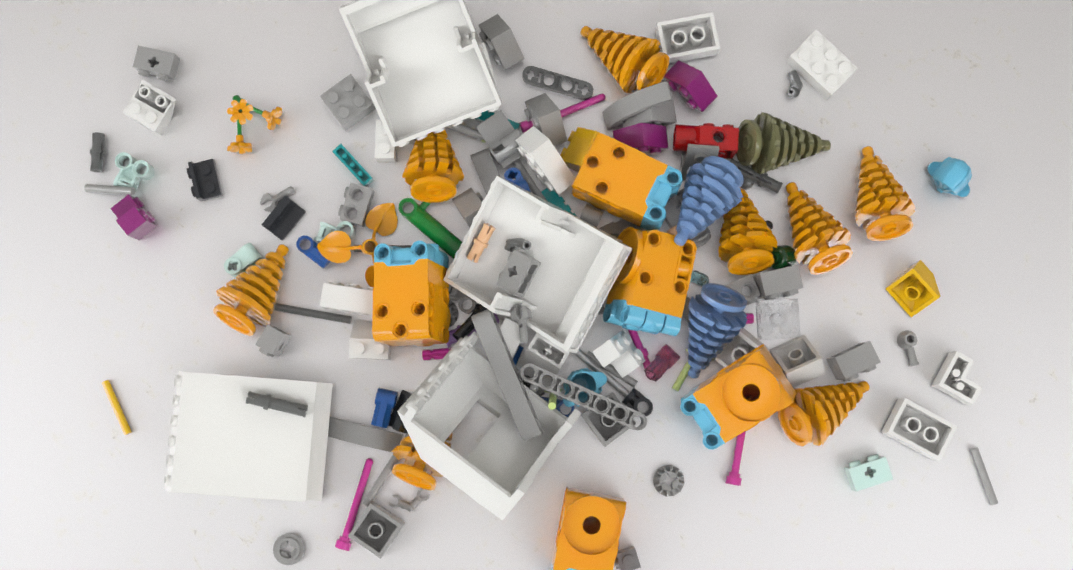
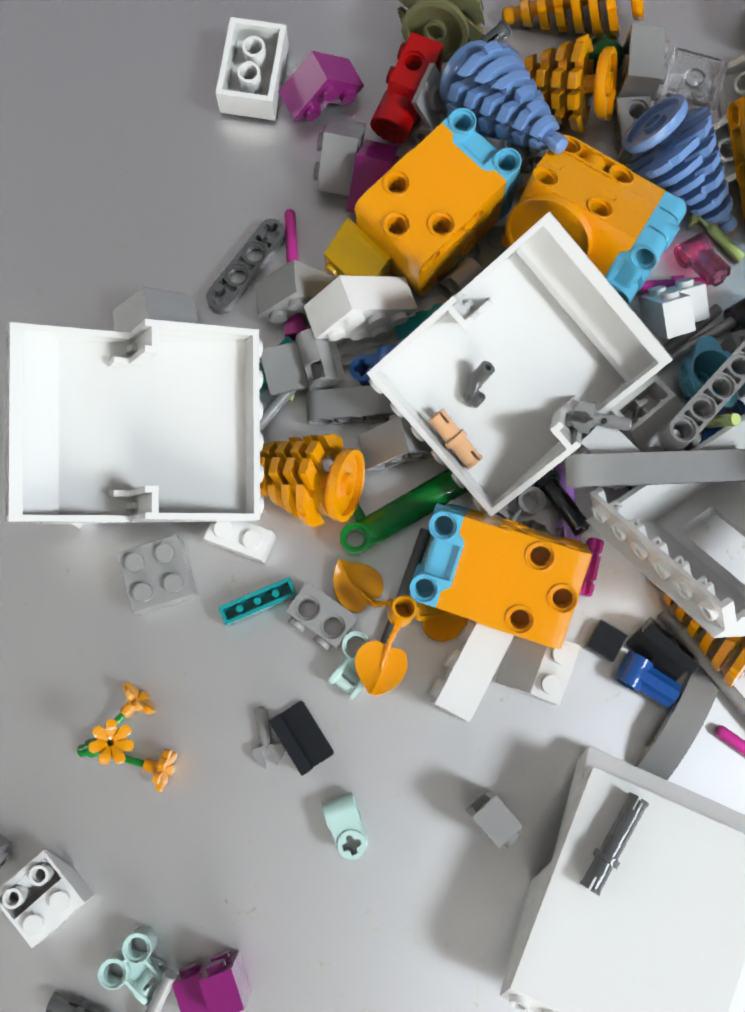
camera: 75 degrees left, 5 degrees down
black bracket [187,159,223,202] -> none
light orange plant [213,244,289,336] -> none
dark grey bar [275,303,352,324] -> none
blue piece [296,235,331,269] -> none
light grey brick [496,250,541,297] -> none
light orange plant [580,26,669,93] -> none
light grey slope [602,81,673,130] -> none
none -> black tile [584,620,628,662]

